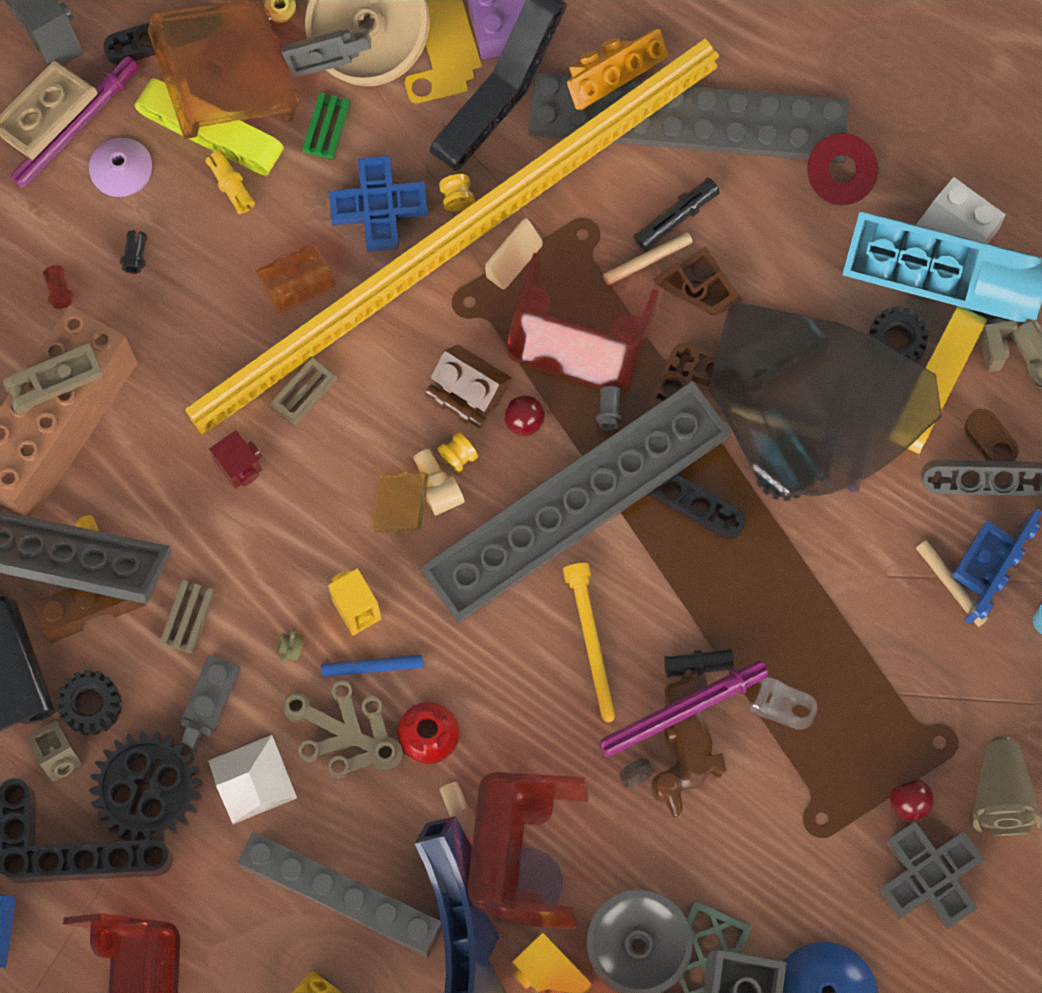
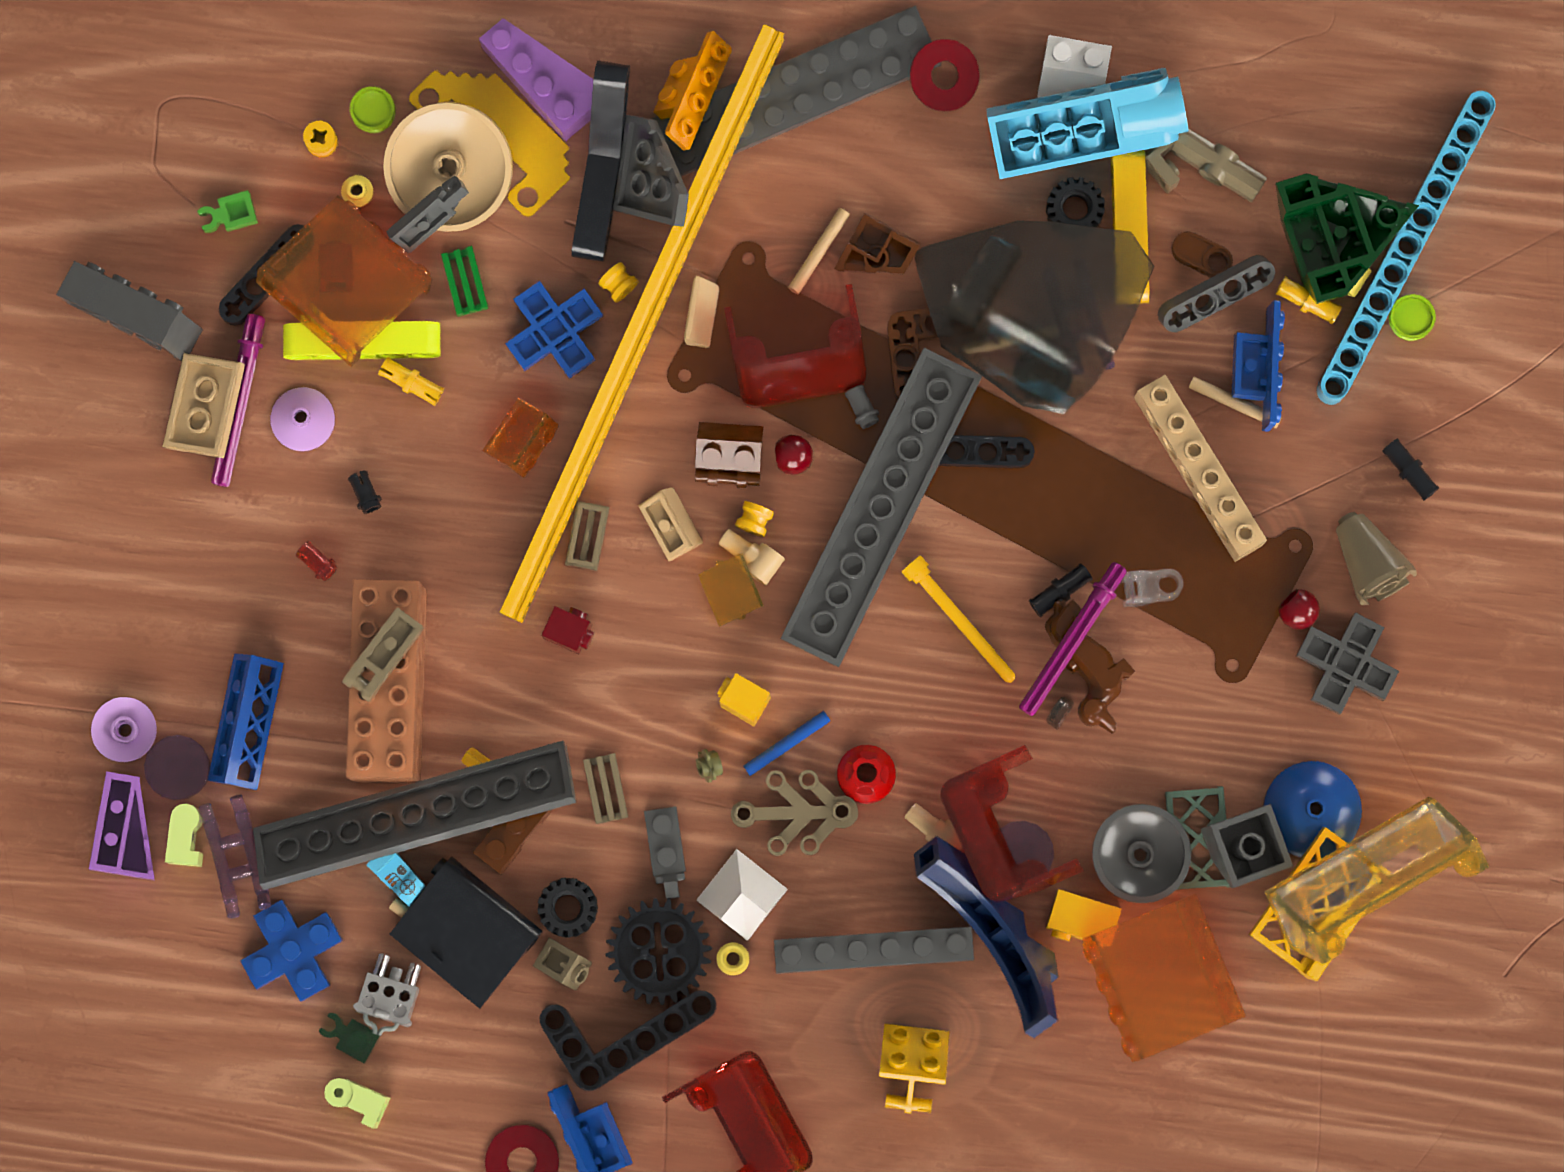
camera: 25 degrees left, 10 degrees up
black pin [633,177,720,251] -> none
none -> dark grey plate [613,115,689,227]
none -> tan slope [638,487,703,561]
none -> light yellow plate [717,942,749,975]
none -> tan brick [1134,375,1267,562]

